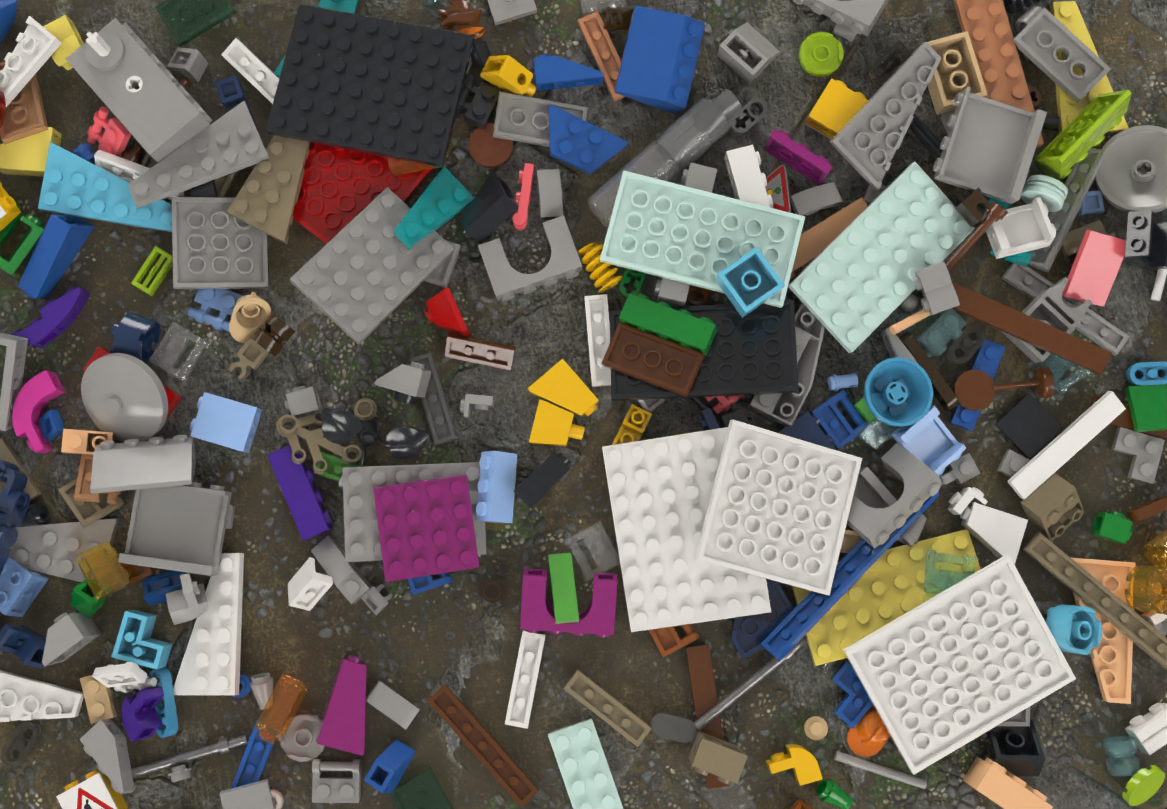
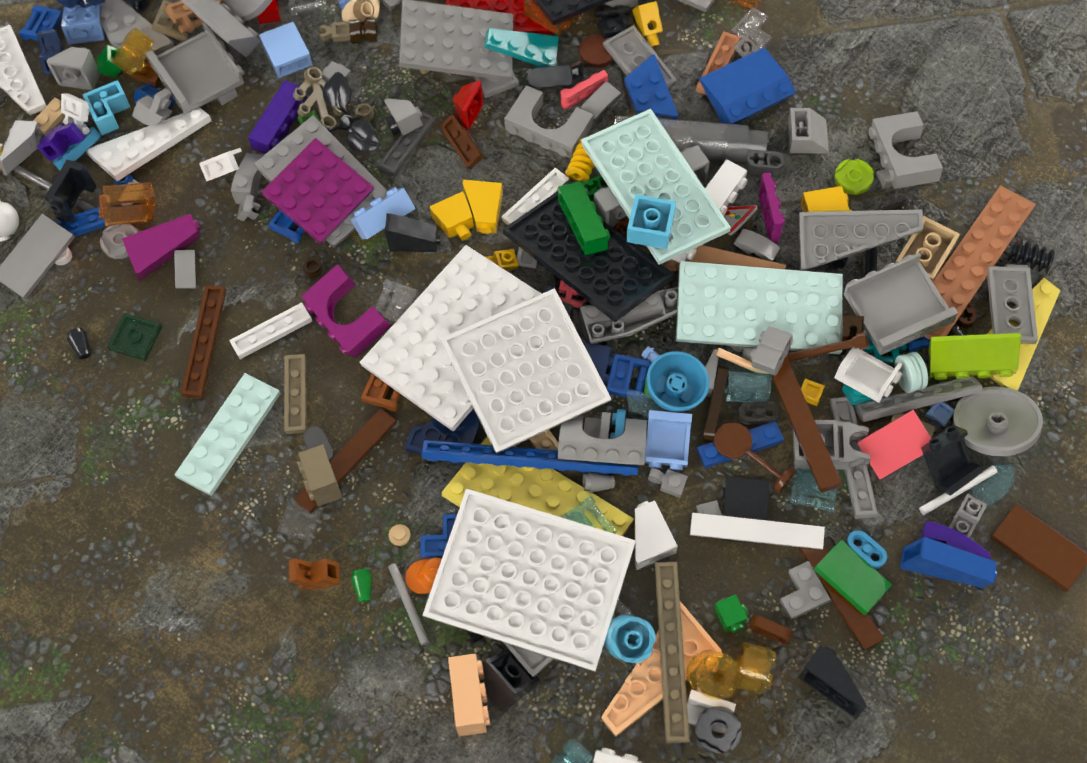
camera: 50 degrees right, 20 degrees down
light grey plate [168,764,192,783] -> none
light grey plate [312,759,361,803] -> none
blue slope [364,739,417,793] -> none
light grey bracket [460,394,495,418] -> none
blue slope [533,54,603,92] -> none
bright green tile [548,553,579,624] -> none
reddish brown tile [601,322,705,398] -> none
flat silver bar [693,637,808,730] -> none
yellow brick [766,744,823,786] -> none
white bracket [947,487,988,515] -> none
dark tan slope [1020,473,1085,542] -> none
none -> black panel [45,159,97,224]
none -> dark azure plate [610,409,626,439]
none -> yellow tile [801,379,825,406]

